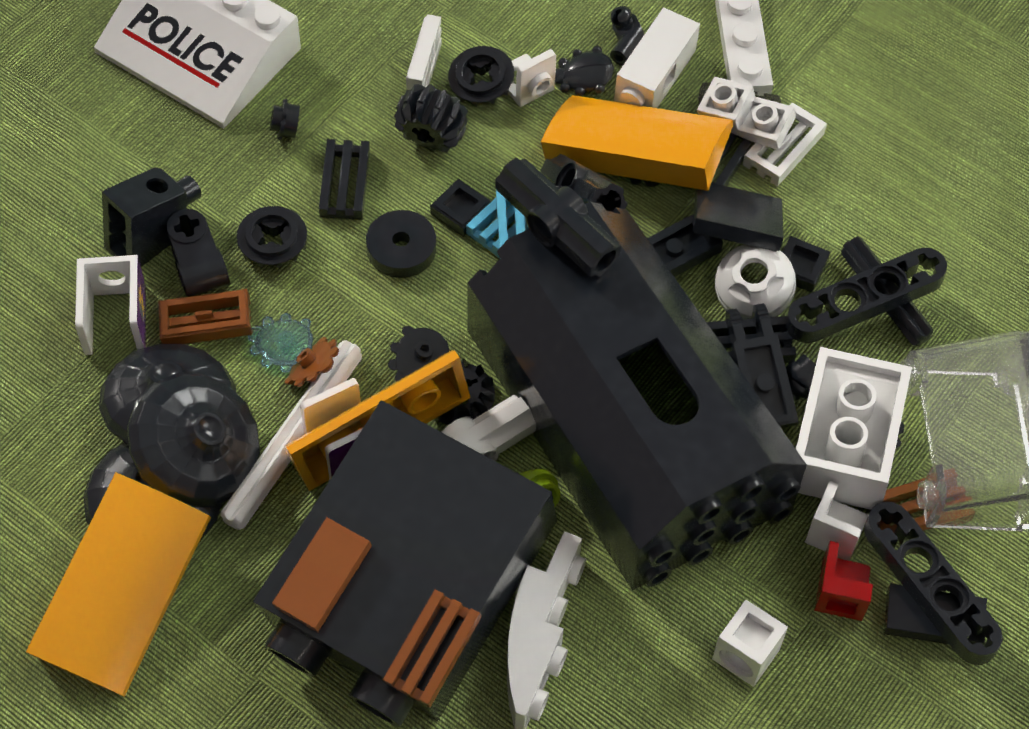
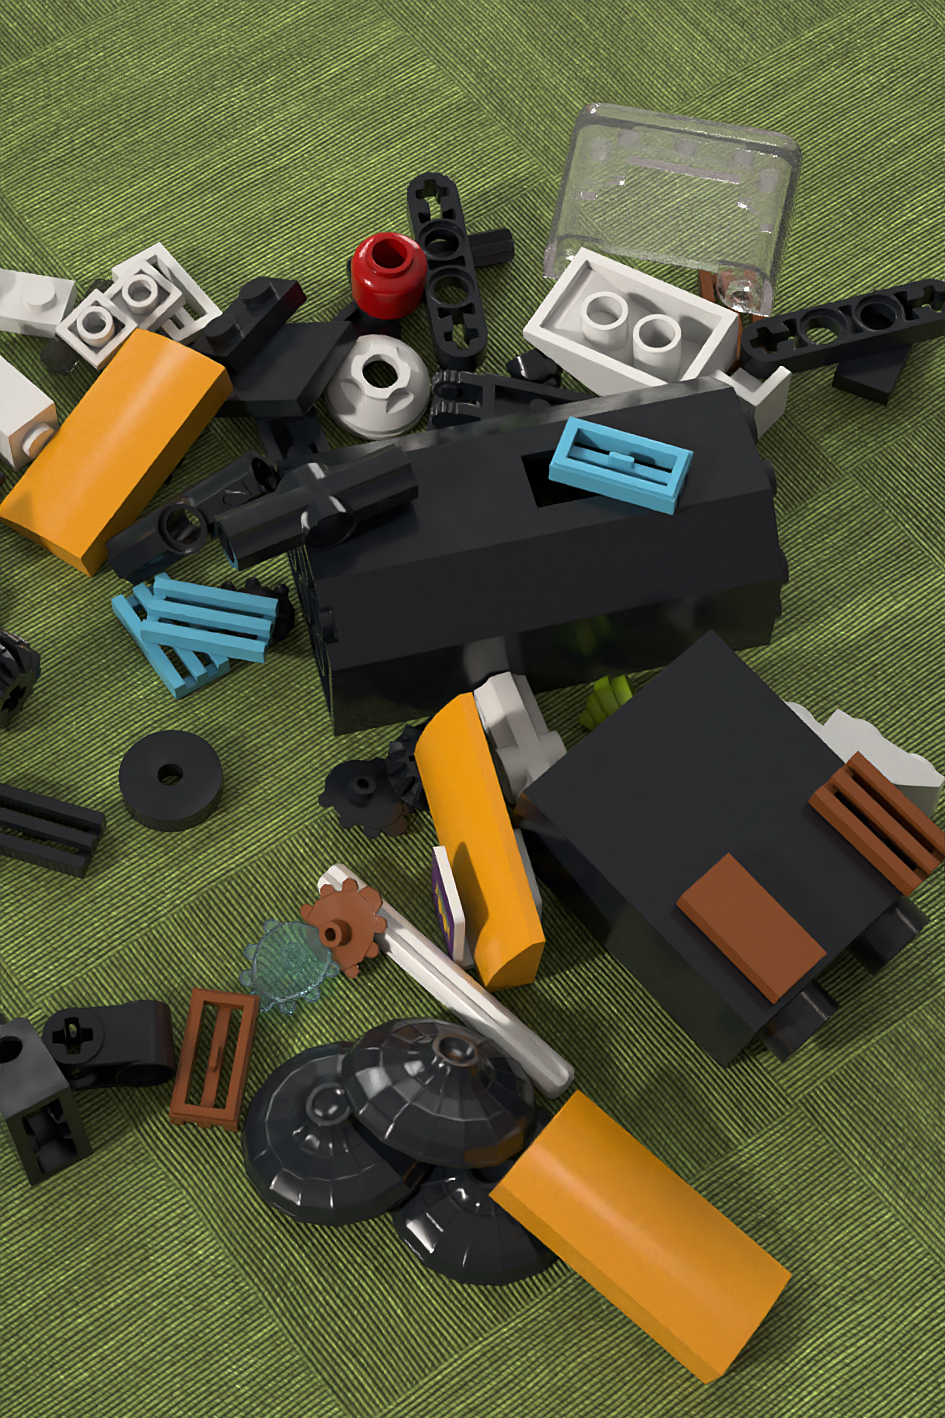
camera: 75 degrees left, 0 degrees up
white piece [75,255,146,355] -> none
black gear [237,206,307,269] -> none
black tile [430,179,491,237] -> none
white brick [712,600,788,687] -> none
red panel [814,541,873,621] -> none
none -> black plate [190,276,307,375]
none -> red head [351,232,428,320]
none -> medium azure tile [549,416,693,515]

